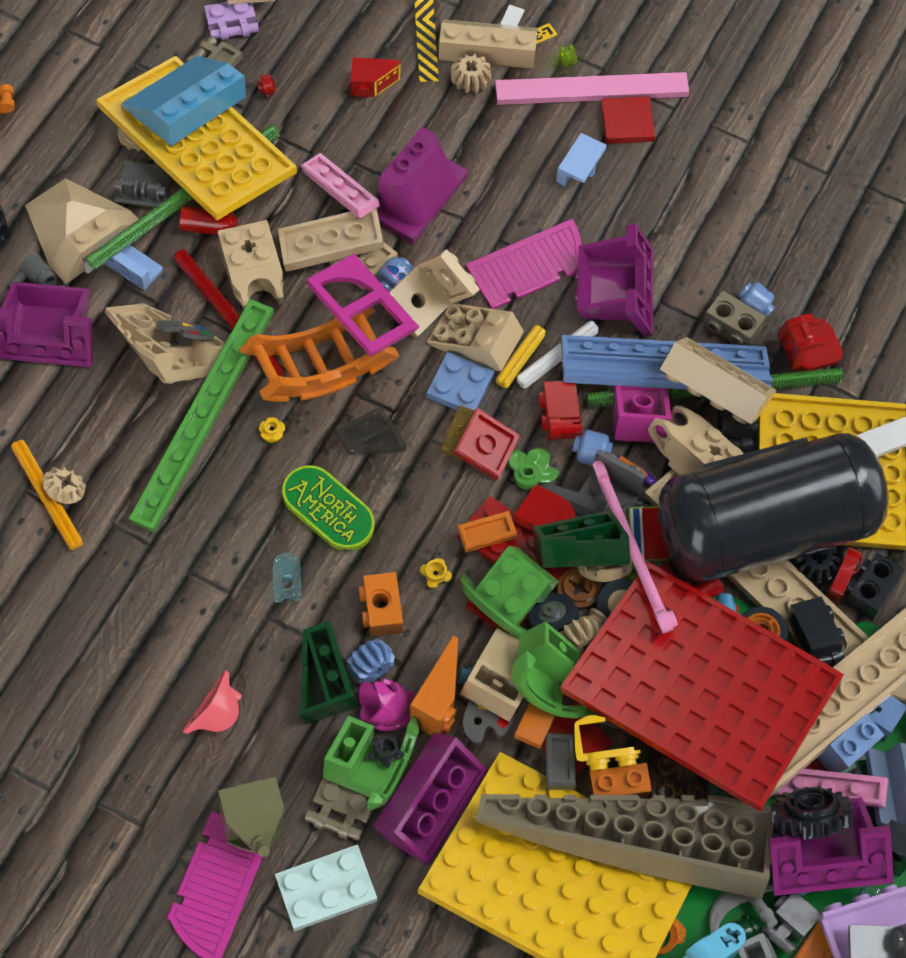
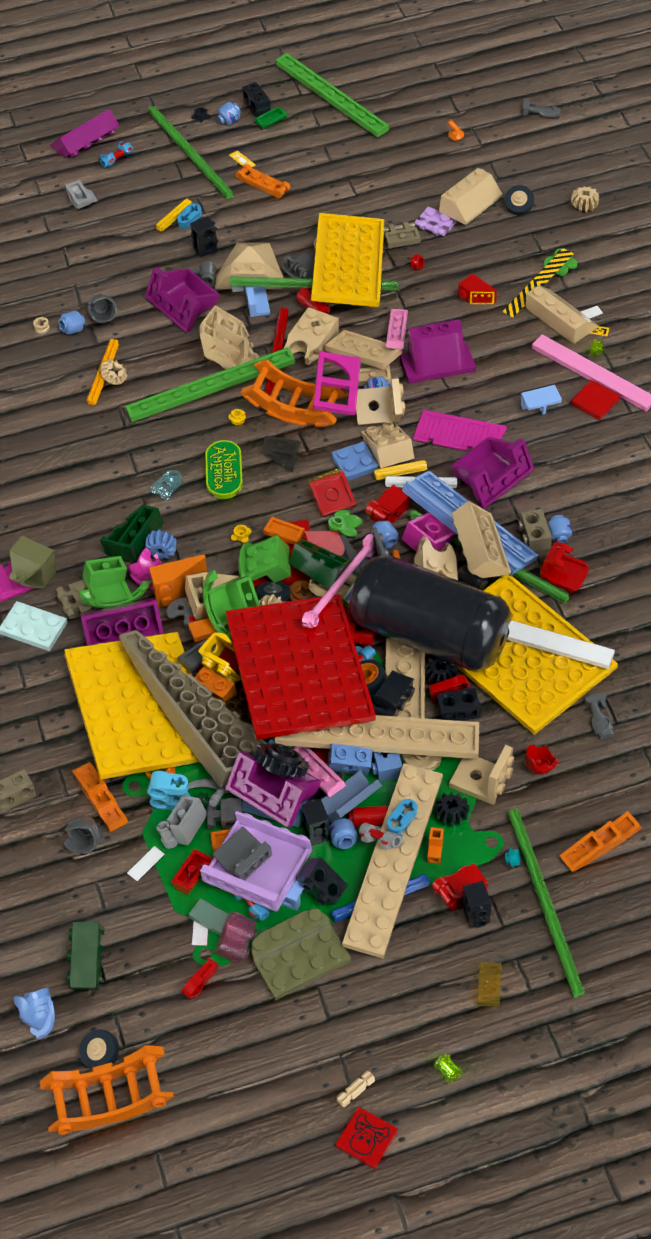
camera: 50 degrees right, 10 degrees down
dark azure slope [122,56,246,146] -> none
dark grey piece [156,320,215,346] -> none
coral hat [181,670,242,734] -> none
orange brick [359,572,403,637] -> none
black plate [368,737,405,769] -> none
tan gear [451,53,491,94] -> none

